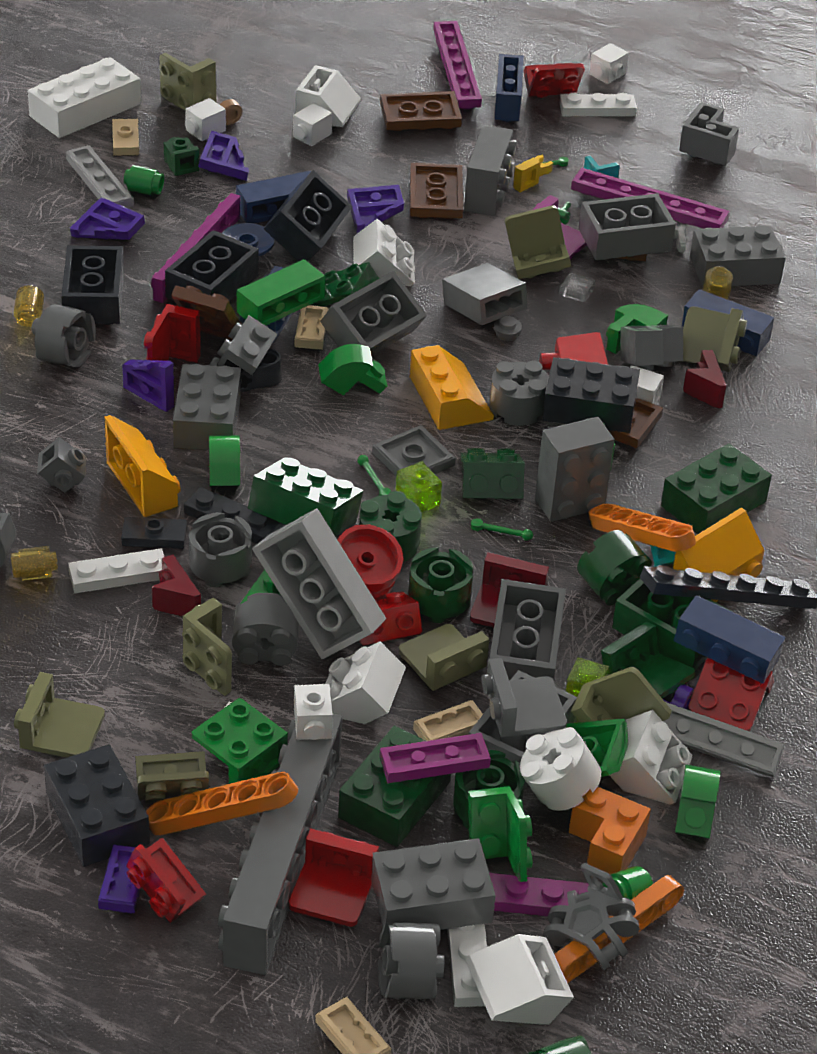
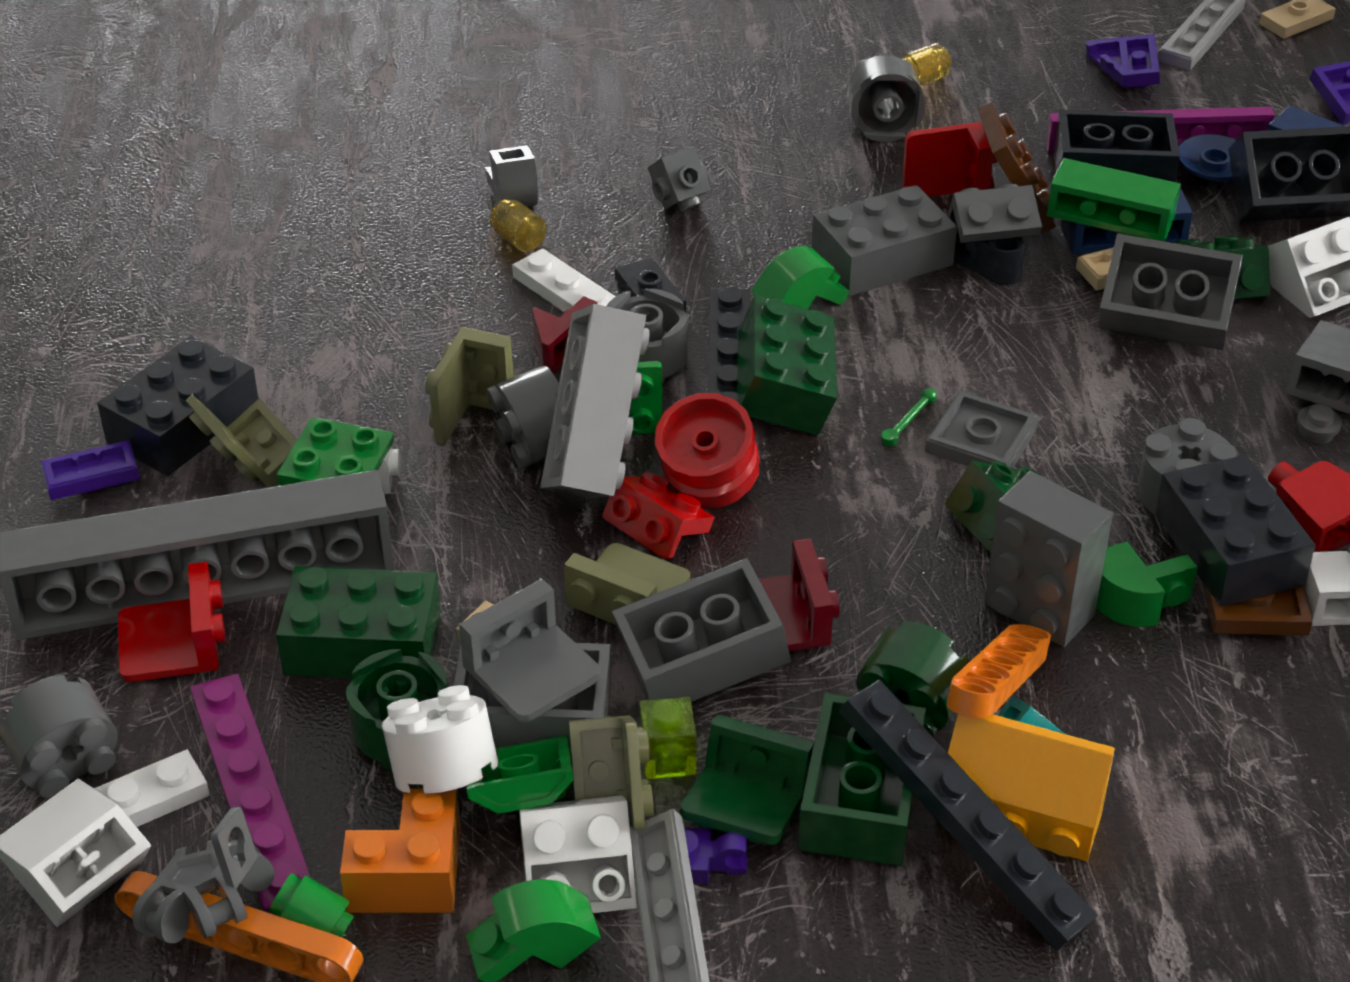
camera: 65 degrees right, 0 degrees up
olive bracket [14,672,105,757] -> none
black brick [61,245,124,325] -> none
light orange slope [105,415,181,517] -> none
dark purple wing [122,359,174,412] -> none
green brick [123,165,165,196] -> none
red bracket [126,838,206,923] -> none
orange beam [146,772,298,836] -> none
dark green brick [163,137,199,176] -> none
white brick [294,684,333,740] -> none
green brick [318,344,387,395] -> none
white slope [325,641,406,724] -> none
dark green brick [359,491,422,562] -> none
dark grey brick [371,838,496,930] -> none
magenta plate [379,733,491,783] -> none
clear neon green brick [396,461,442,512] -> none
dark green brick [408,547,473,623] -> none
light orange slope [410,345,494,430] -> none
green bracket [468,786,532,882] -> none
green hinge [471,518,533,541] -> none
dark green brick [660,443,772,534] -> none
dark blue brick [674,595,786,684] -> none
red bracket [689,657,774,731] -> none

